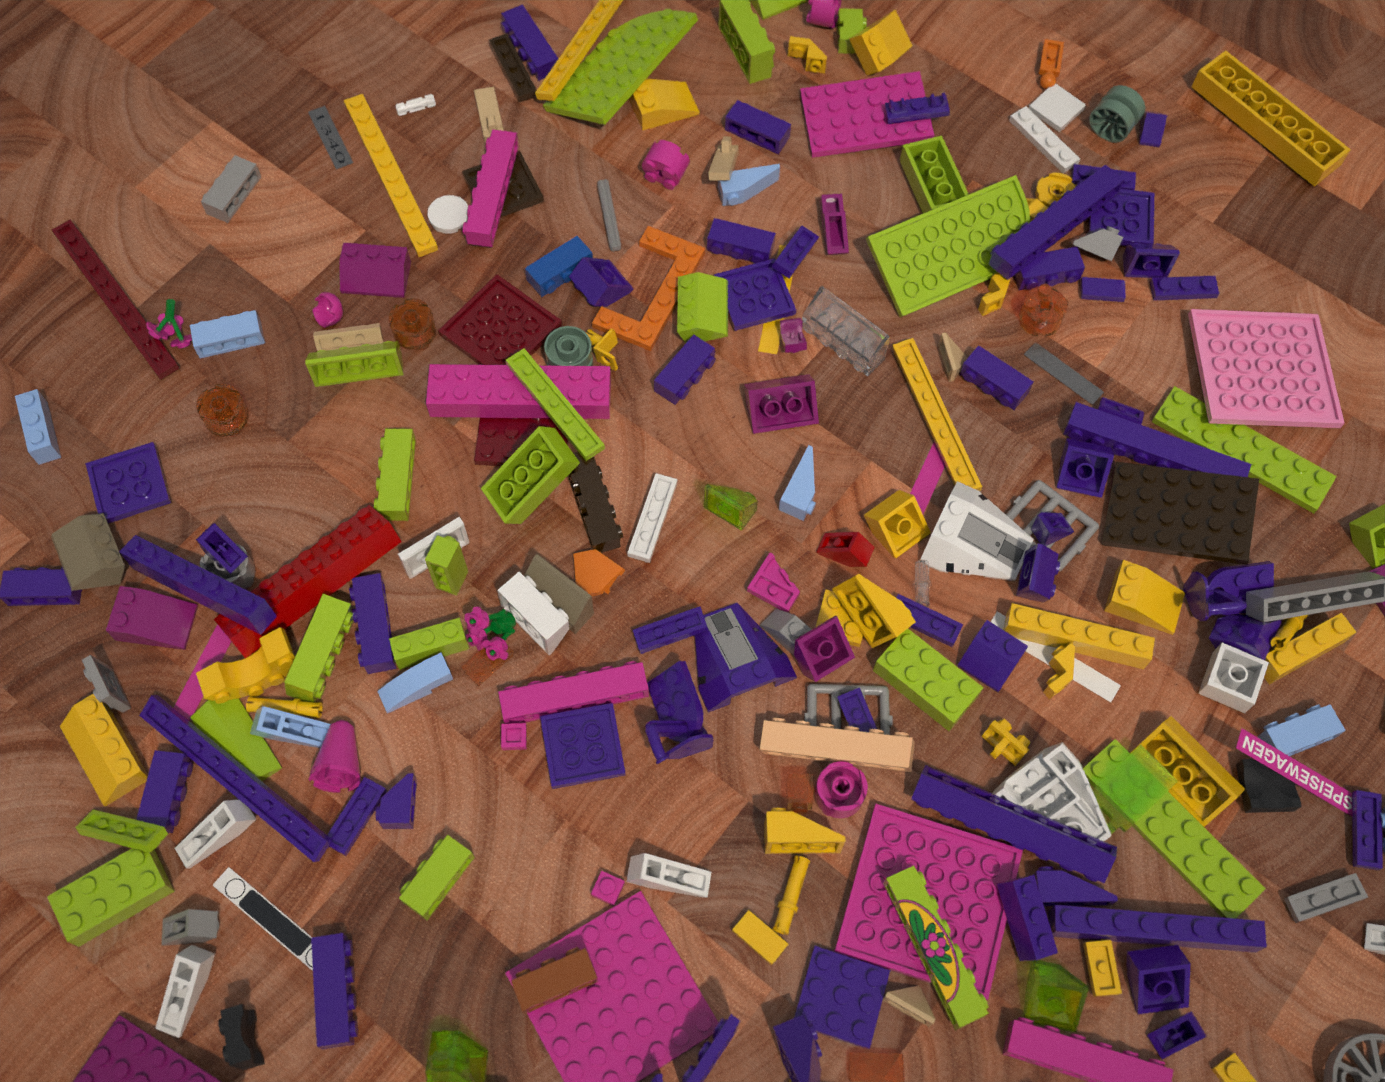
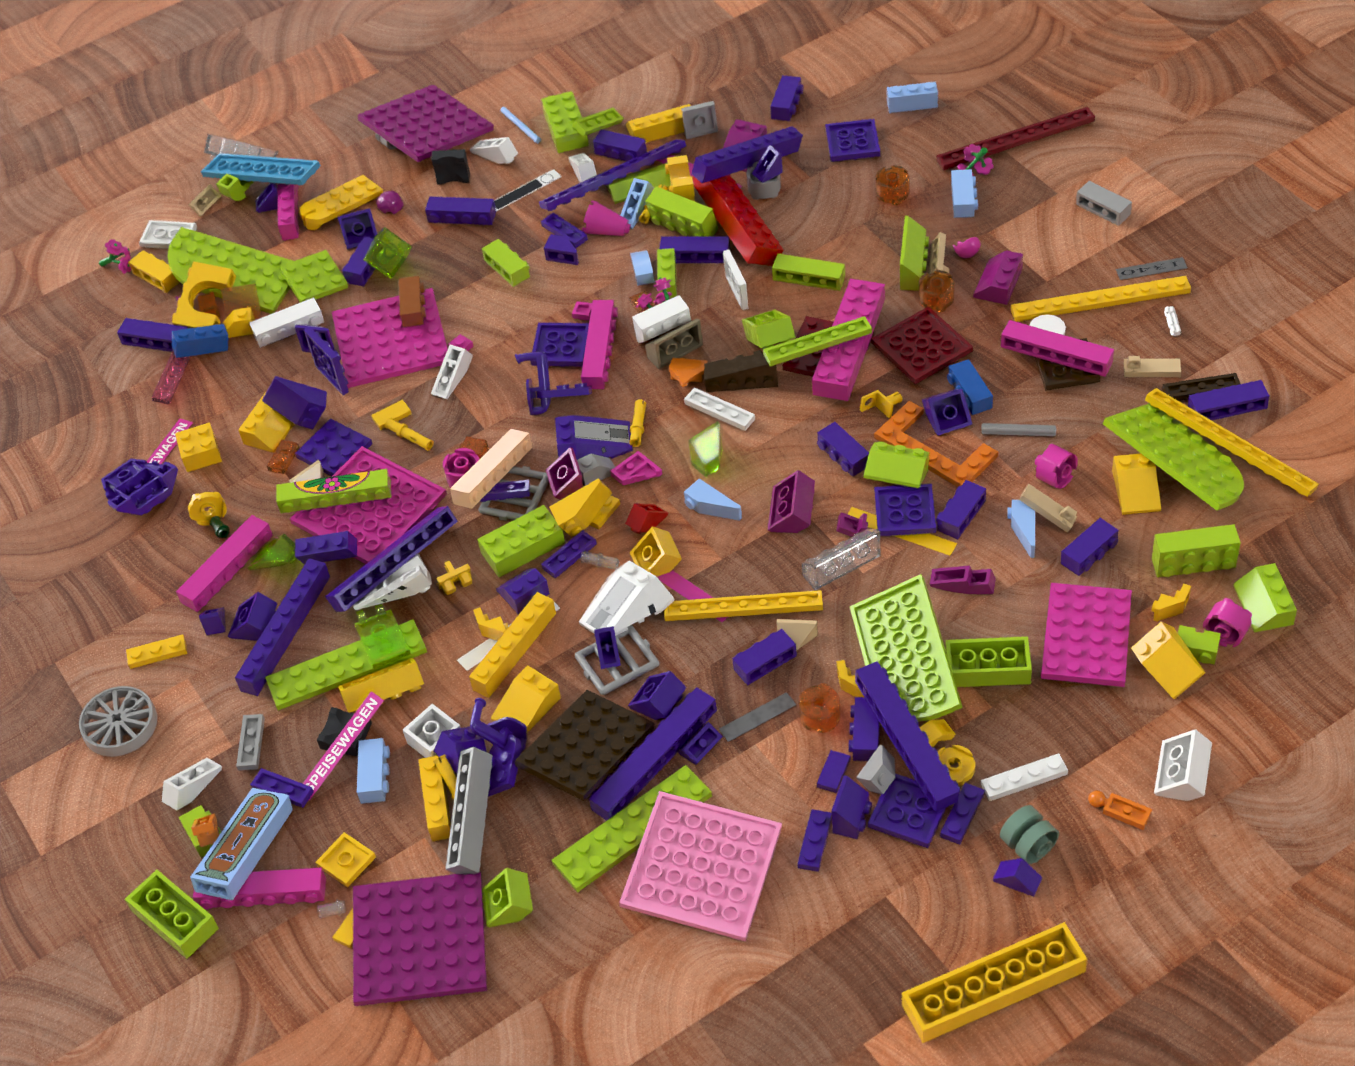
camera: 115 degrees right, 15 degrees down
dark tan slope [51,513,125,591] -> none
light grey slope [161,909,219,946] -> none
lime brick [425,535,468,596] -> none
sand green wheel [544,326,593,366] -> none
dark purple plate [633,606,708,654] -> none
yellow slope [764,808,845,854] -> none
dark purple plate [772,225,819,279] -> none
dark purple plate [885,93,950,124] -> none
dark purple slope [1016,543,1060,603] -> none
white tile [1028,84,1086,133] -> none
dark purple slope [1033,867,1117,907] -> none
yellow plate [1083,940,1122,997] -> none
none -> light blue bar [500,107,541,144]
none -> yellow pin [629,399,646,447]
none -> white slope [1154,729,1212,801]

